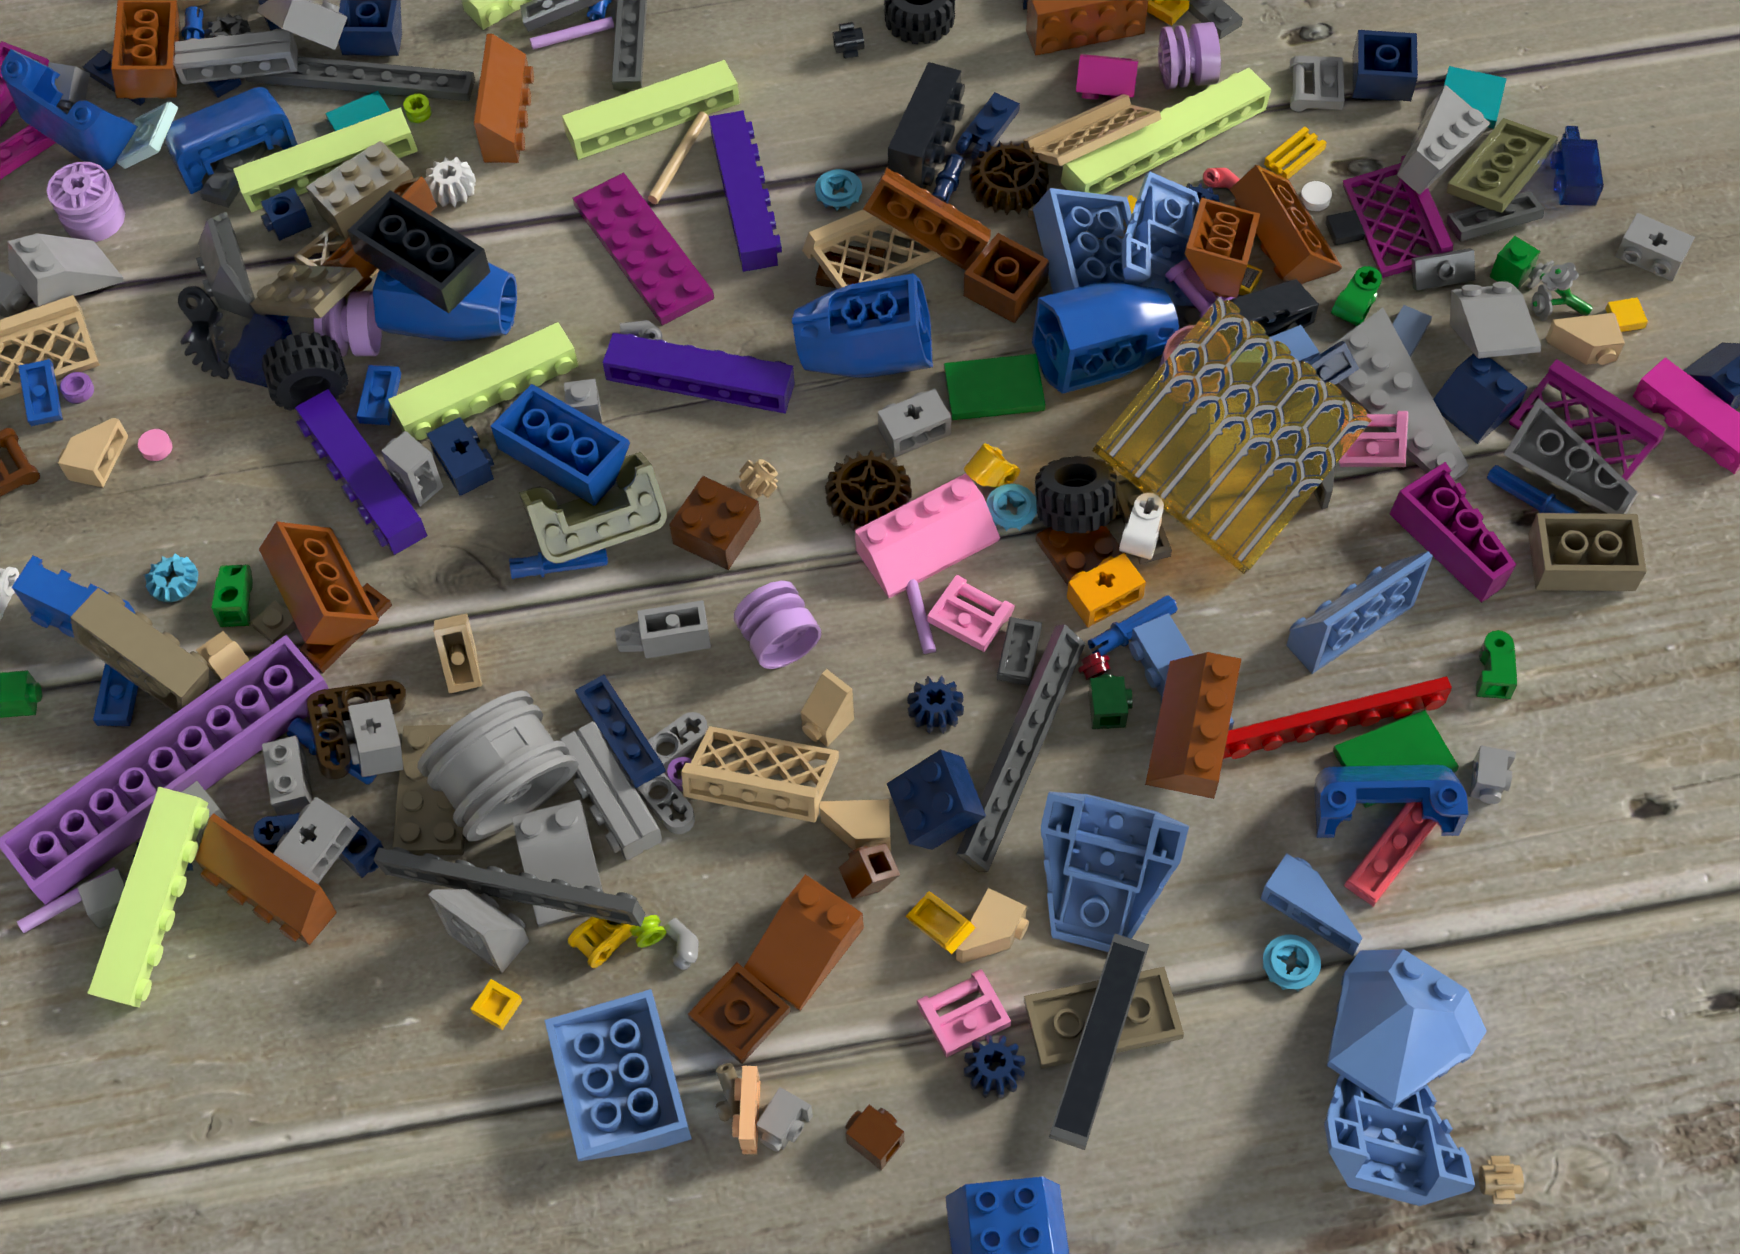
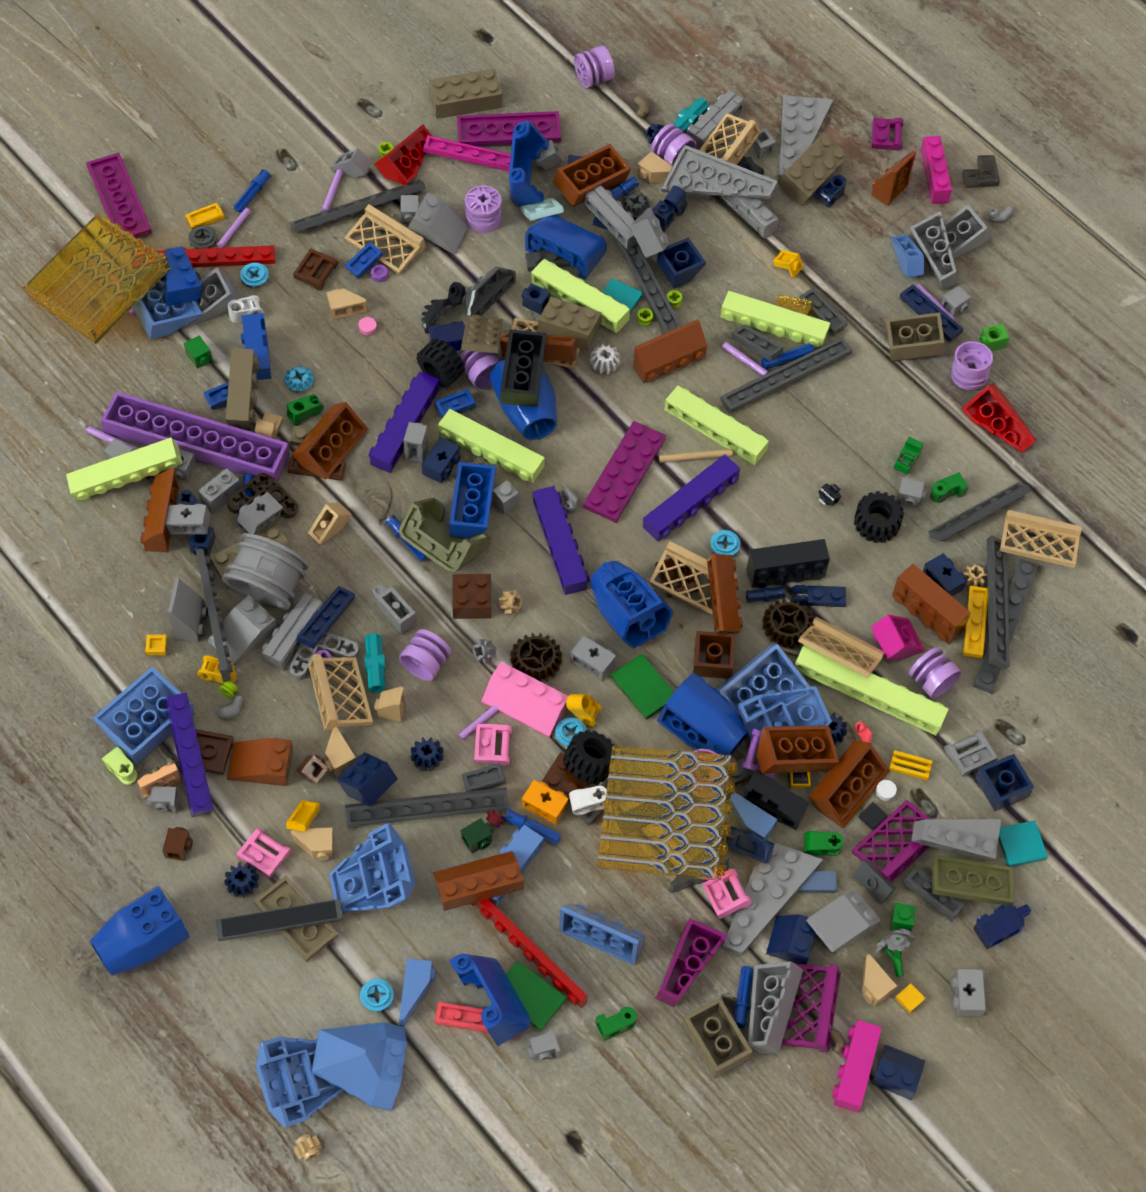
camera: 55 degrees right, 0 degrees up
none -> yellowish green piece [101,746,138,785]
none -> dark purple brick [165,692,213,818]
none -> teal piece [365,633,386,693]
none -> light grey gear [472,639,497,663]
none -> lime bush [667,290,682,308]

